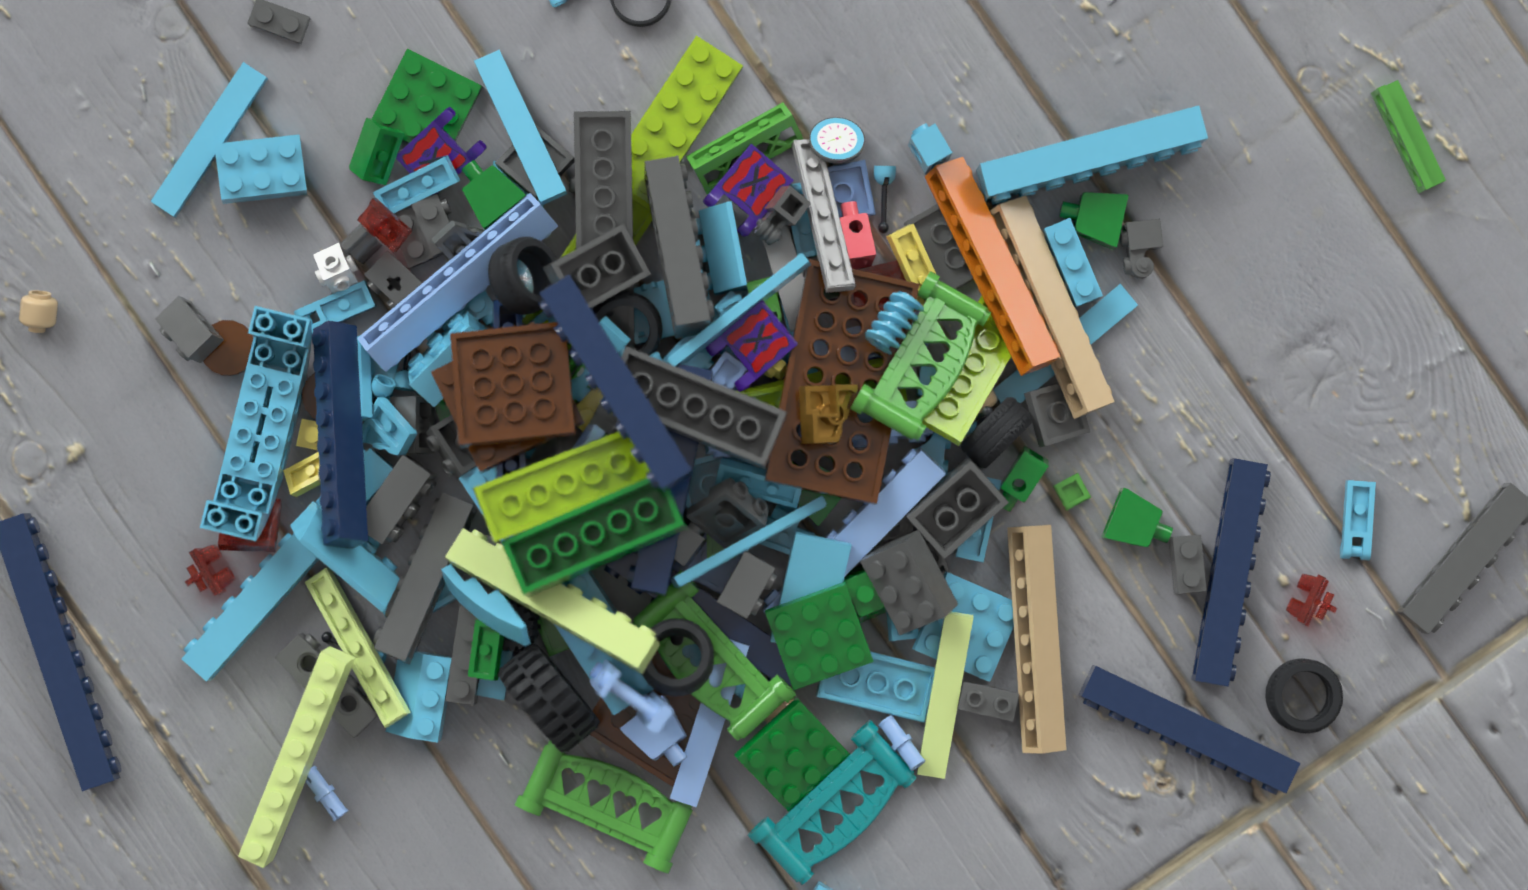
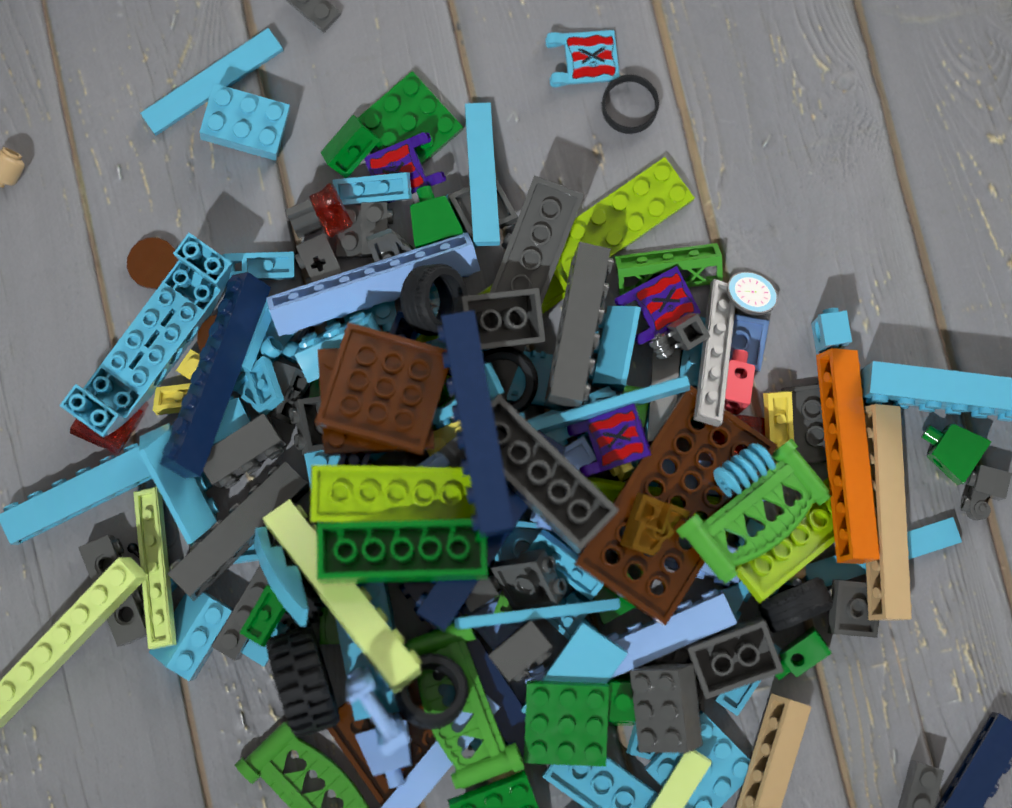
camera: 20 degrees right, 5 degrees down
dark grey brick [155,296,224,363] -> none
clear red hips [185,544,236,596] -> none
light blue pin [306,766,349,821] -> none
white brick [314,243,358,294] -> none
hinge [874,166,896,233] -> none
medium azure brick [1042,218,1103,308] -> none
bright green tile [1053,473,1091,511] -> none
green torso [1101,487,1173,547] -> none

